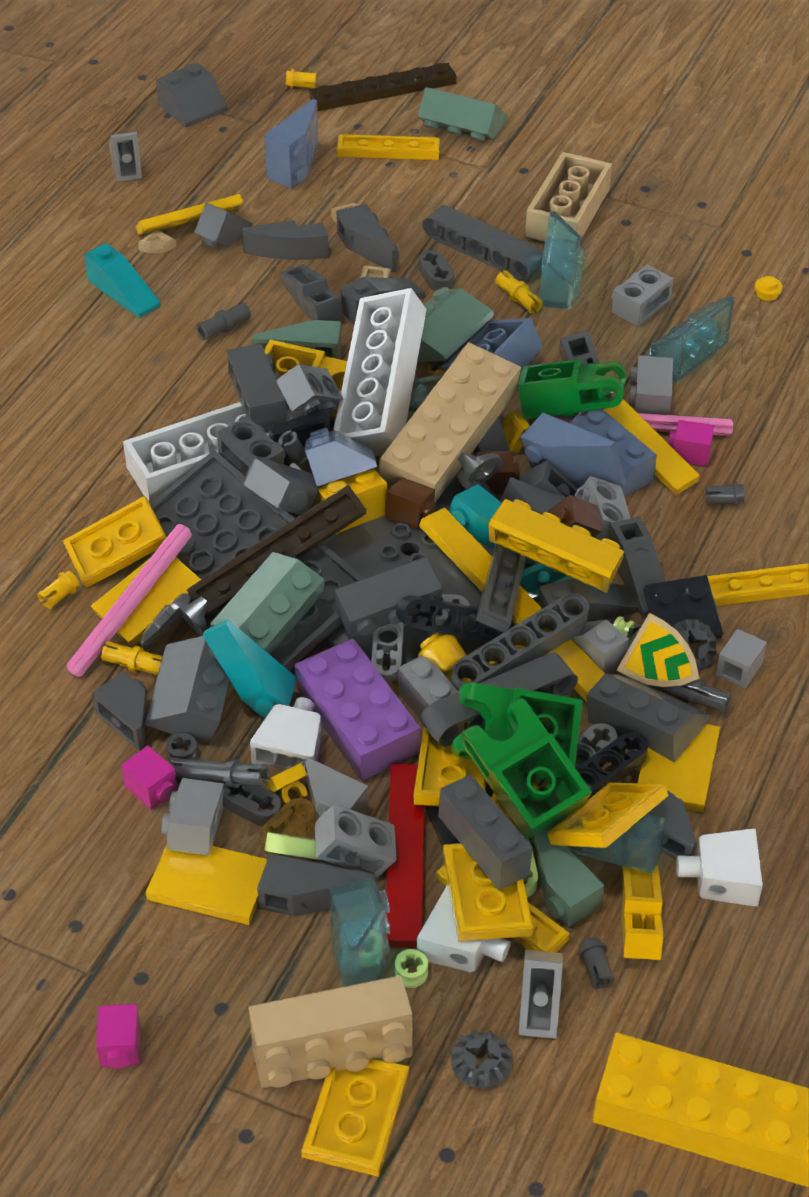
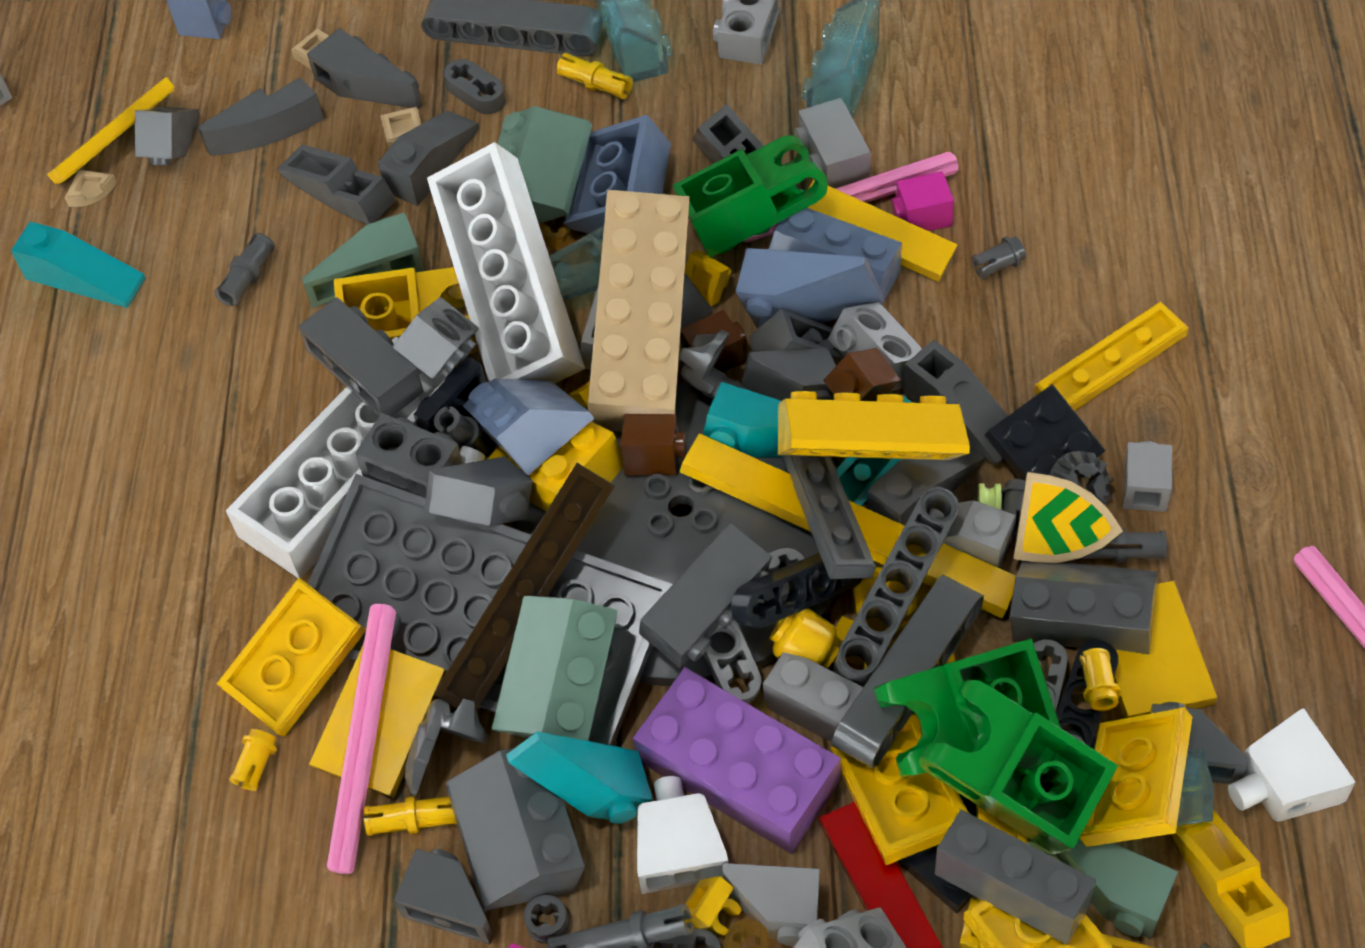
camera: 20 degrees left, 10 degrees up
none -> yellow pin [1080,648,1121,711]

